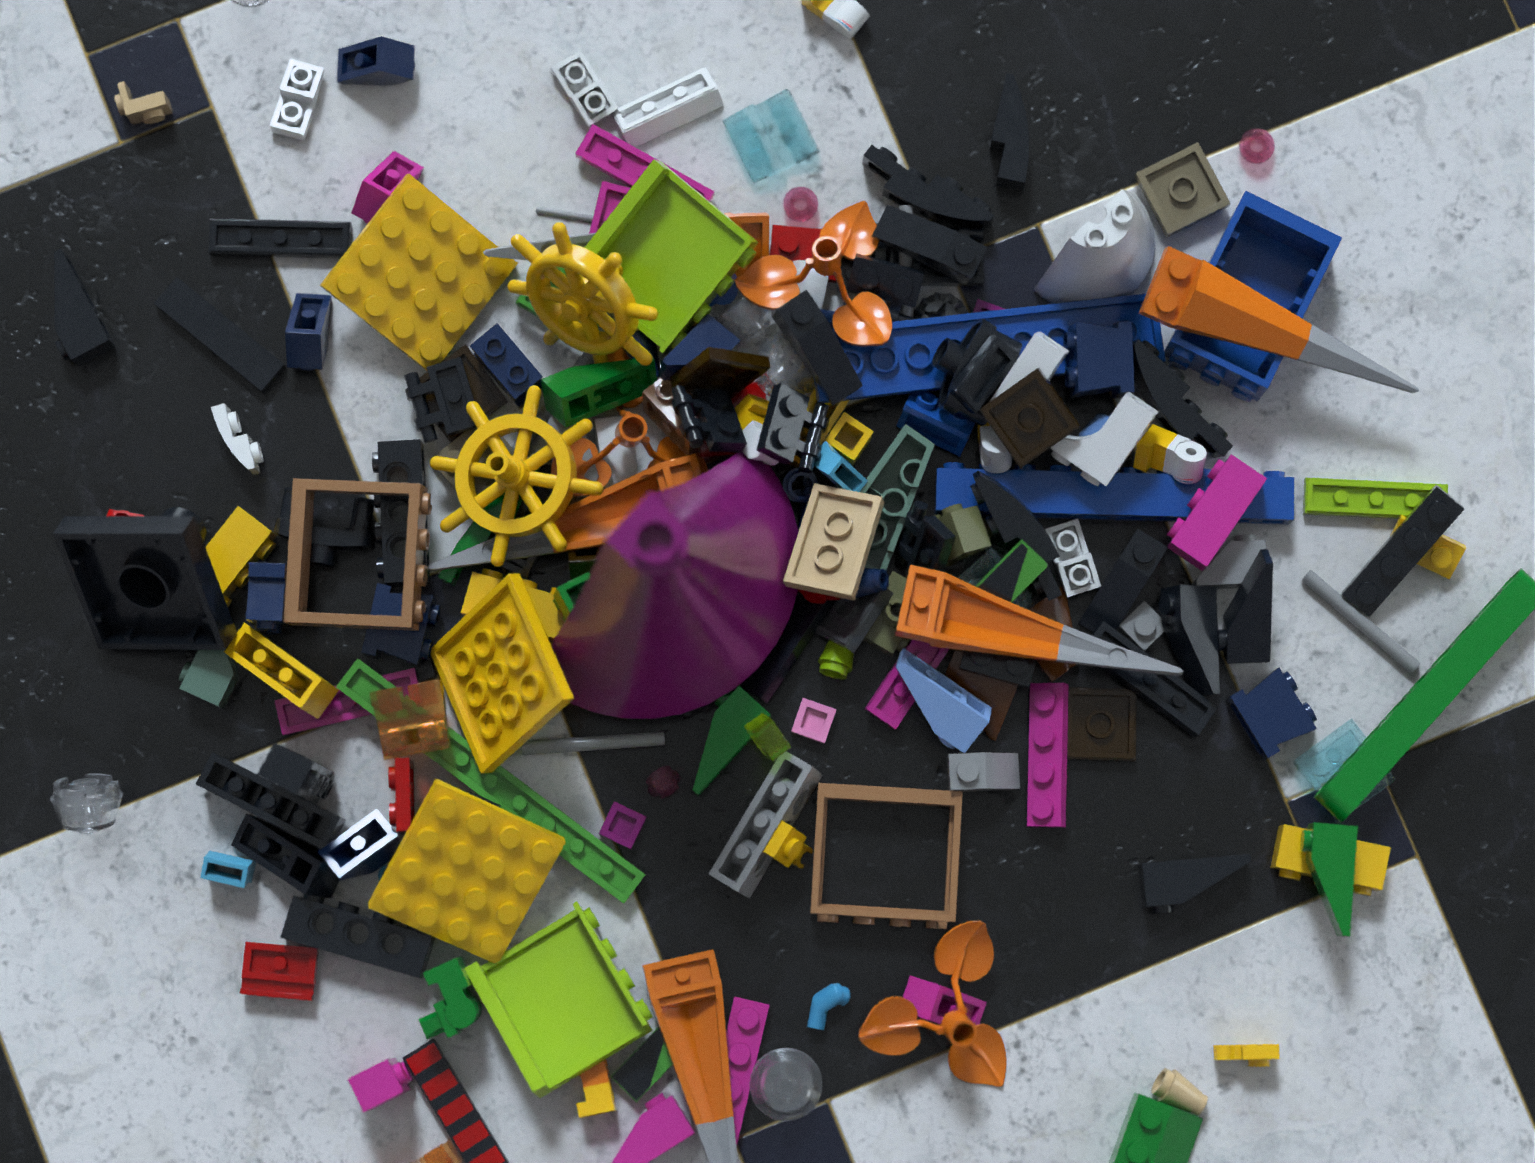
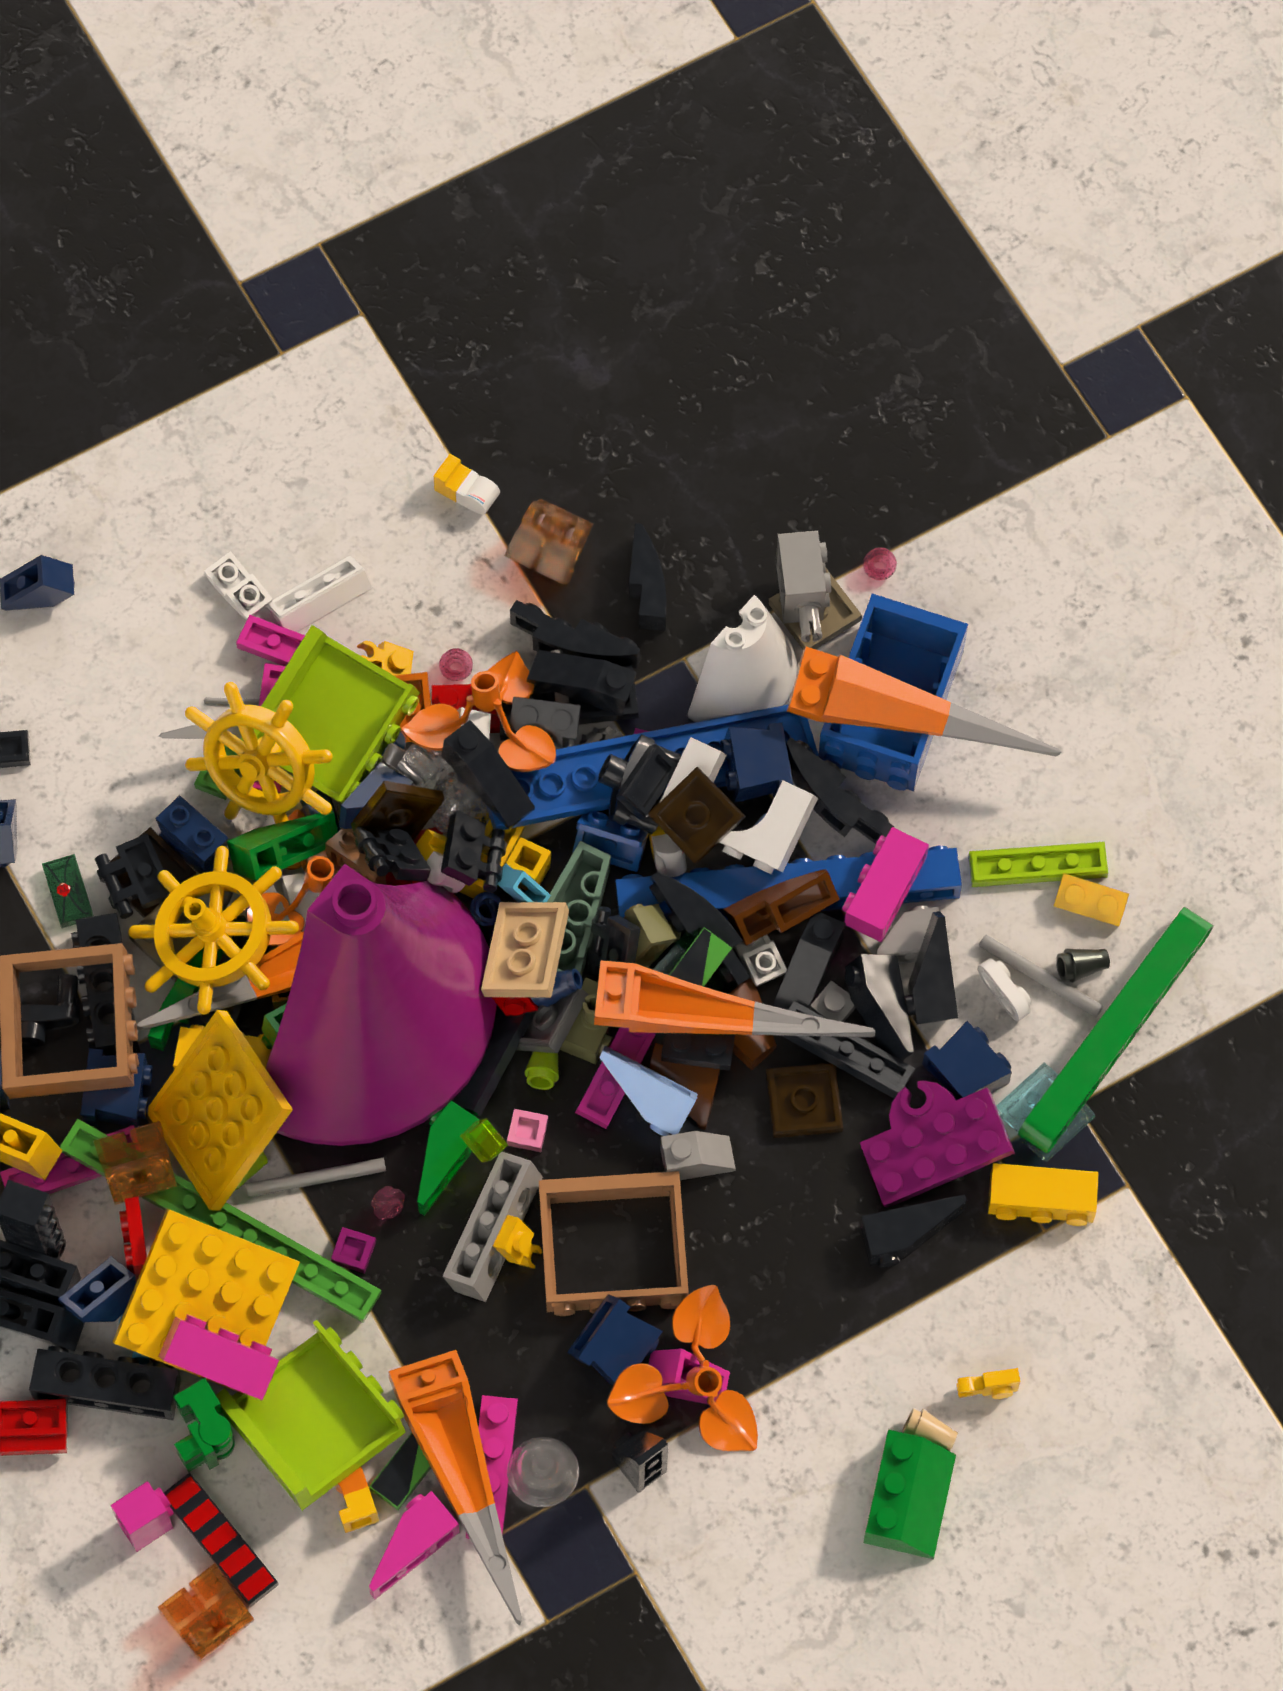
camera: 10 degrees left, 15 degrees down
yellow plate [319,174,518,372] -> none
dark pink slope [351,151,424,224] -> none
clear light blue slope [722,89,820,183] -> none
dark azure arm [807,983,851,1030] -> none
dark pink plate [1027,683,1069,828] -> none
leg [1133,424,1207,484] -> none
green slope [1300,822,1358,937] -> none
black plate [1342,485,1464,617] -> none
none -> clear green tile [42,854,94,929]
none -> dark pink brick [158,1314,279,1400]
none -> yellow plate [357,641,414,675]
none -> flat silver hand [383,743,422,786]
none -> clear orange hips [504,498,593,584]
none -> dark blue hips [567,1294,663,1386]
none -> black slope [612,1429,668,1493]
none -> reddish brown slope [723,869,840,946]
none -> light grey brick [776,530,831,642]
none -> magenta plate [860,1081,1015,1208]
none -> white plate [978,958,1031,1021]
none -> pearl dark grey cone [1056,948,1110,983]

